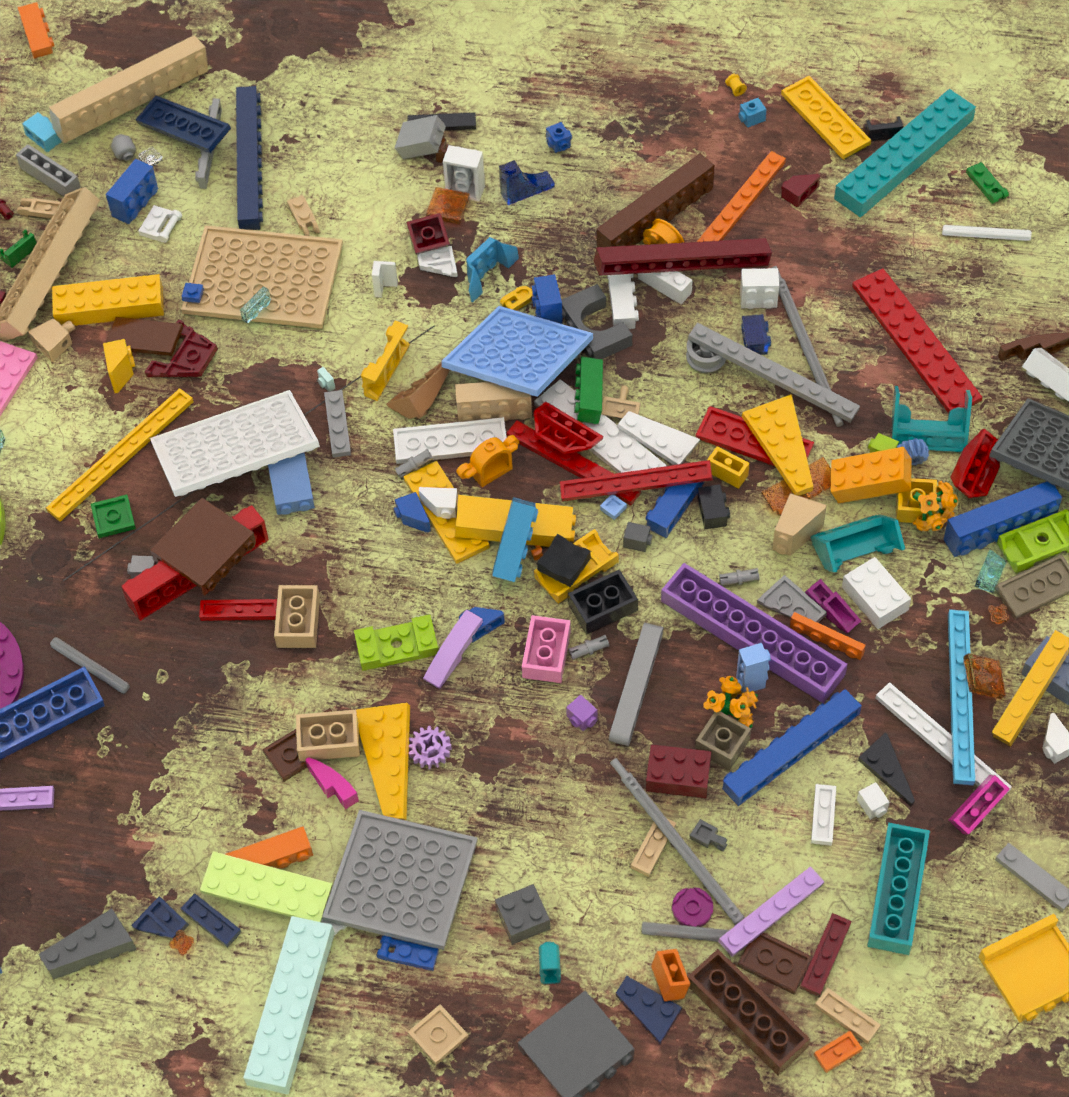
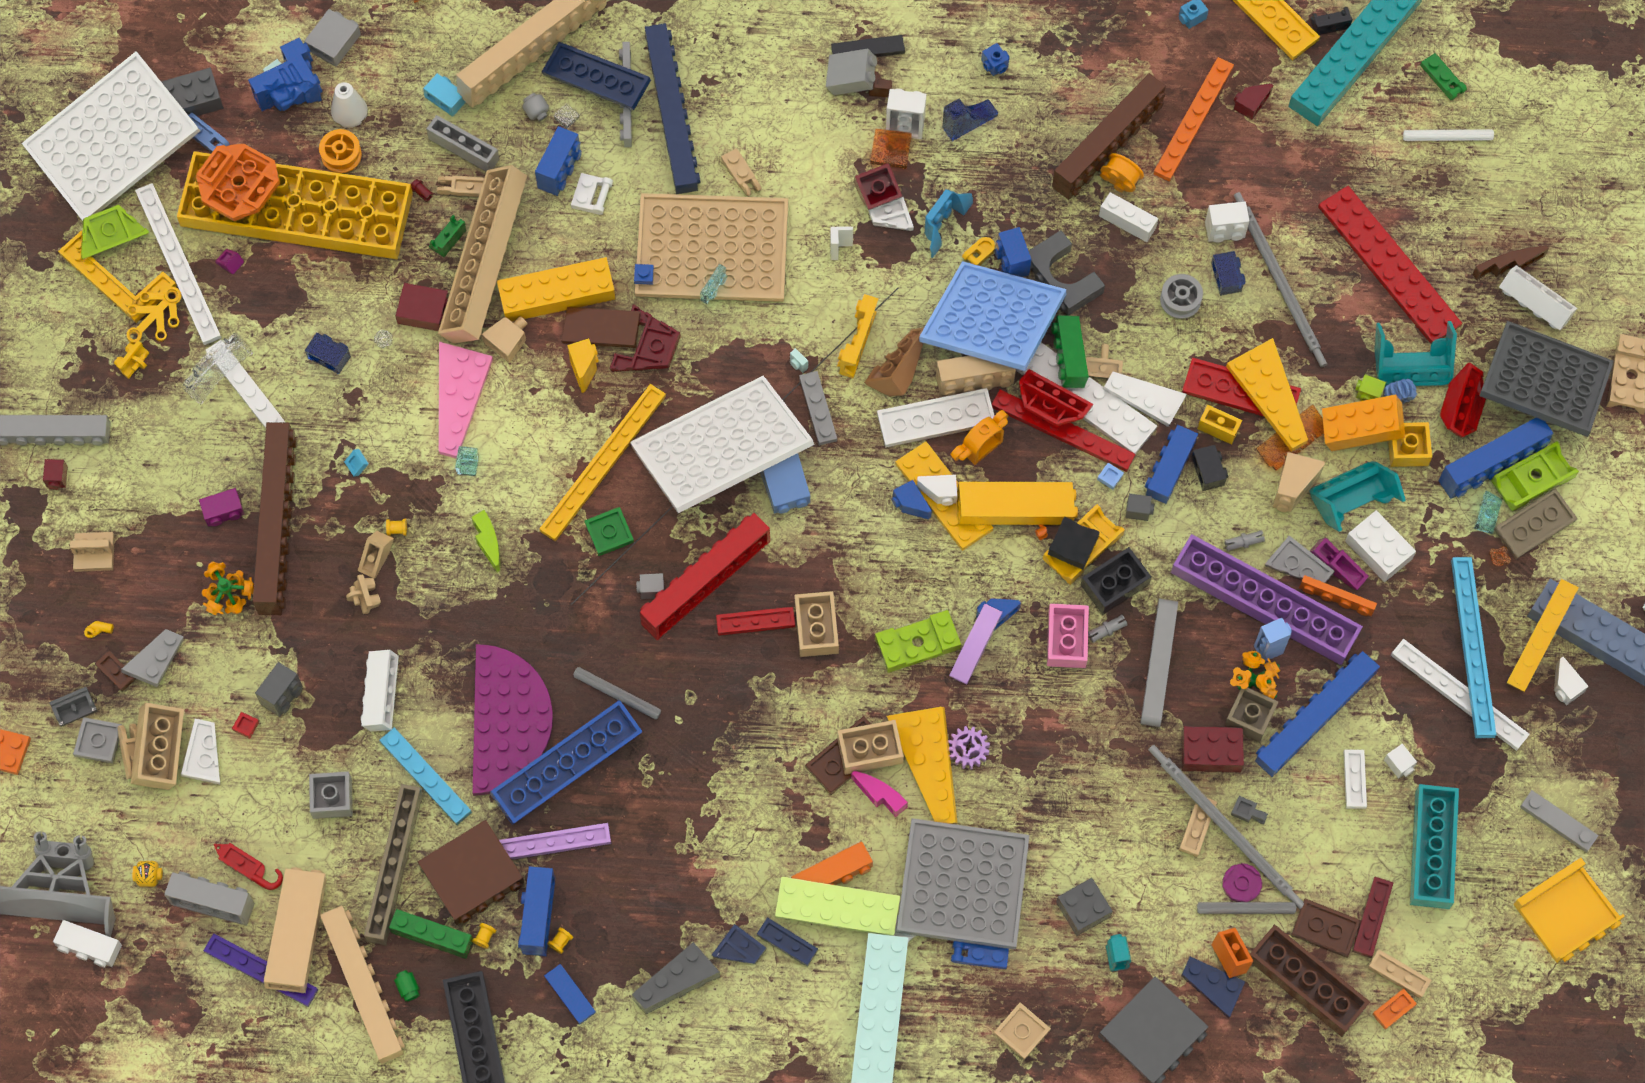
camera: 10 degrees left, 10 degrees up
reddish brown panel [150,498,256,596] -> none
clear orange plate [169,930,194,955] -> none
light grey pin [395,449,433,478] -> none
dark azure brick [492,497,538,582] -> none
red plate [560,460,713,502] -> none
medium lavender brick [566,695,598,731] -> none
dark red brick [594,238,772,276] -> none
white brick [607,274,639,329] -> none
light grey plate [688,323,860,423] -> none
lavender plate [718,866,824,957] -> none
black wing [858,733,915,807] -> none
light orange plant [913,481,958,531] -> none
dark pink brick [948,775,1010,835] -> none
clear orange plate [963,653,1006,699] -> none

